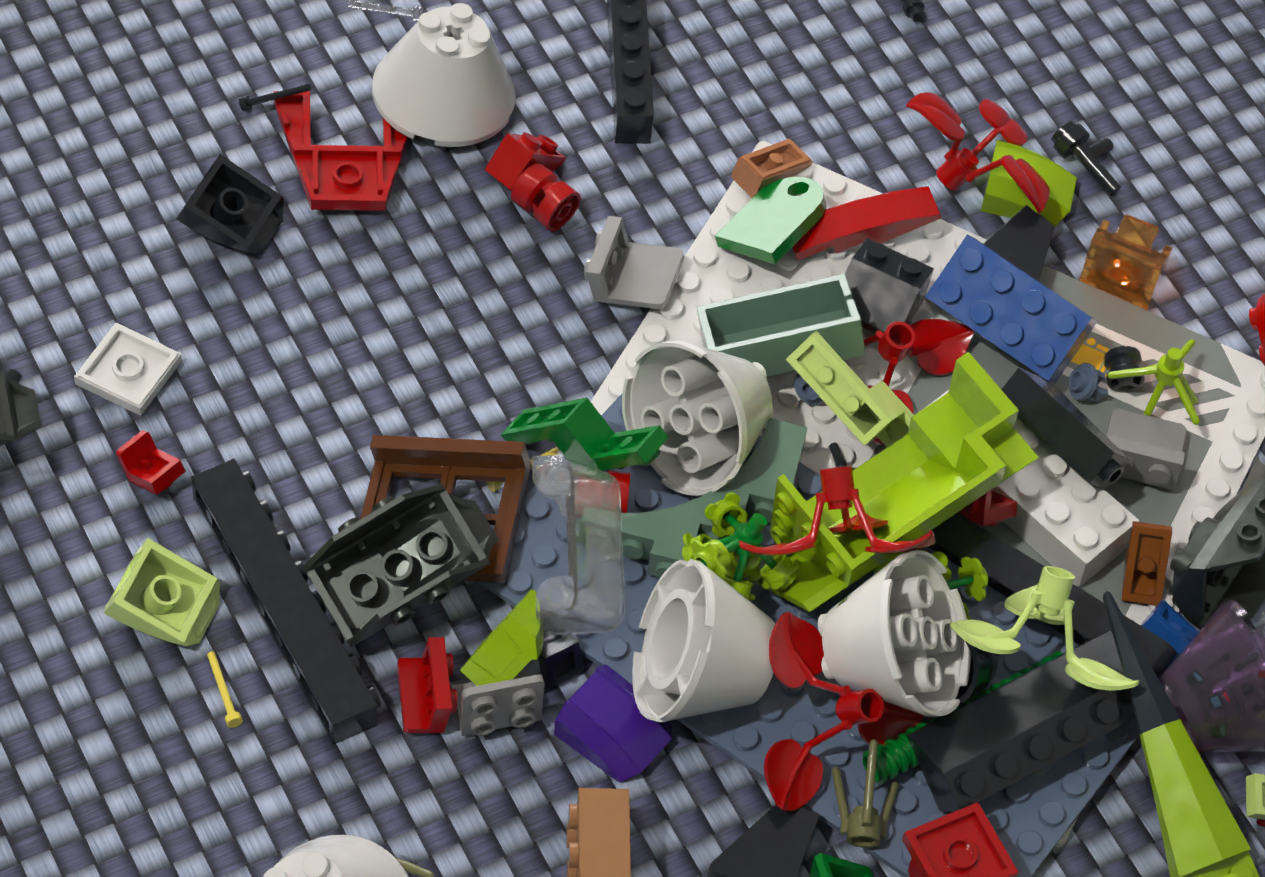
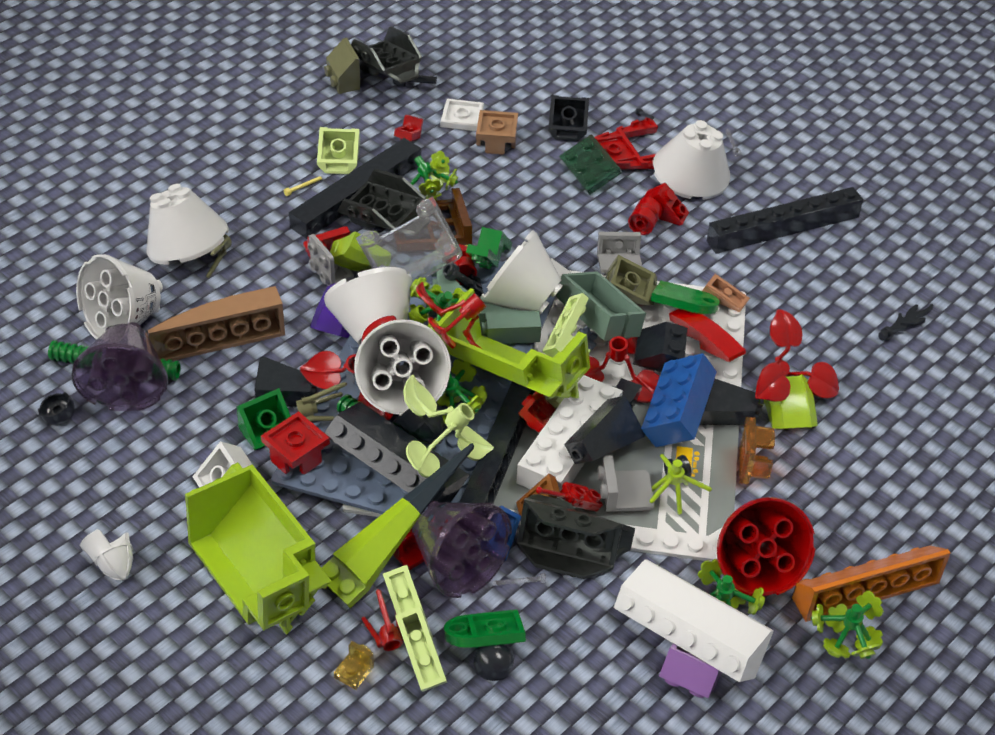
camera: 75 degrees right, 10 degrees down
black piece [1051,121,1121,196] -> none
sand blue plate [1068,363,1109,402] -> none
none -> lime plant [411,151,458,201]
none -> black hinge [443,263,484,298]
none -> medium nougat panel [476,110,518,155]
none -> red piece [536,482,603,511]
none -> clear green plate [559,134,622,195]
none -> olive slope [605,255,657,305]
none -> black slope [615,378,643,407]

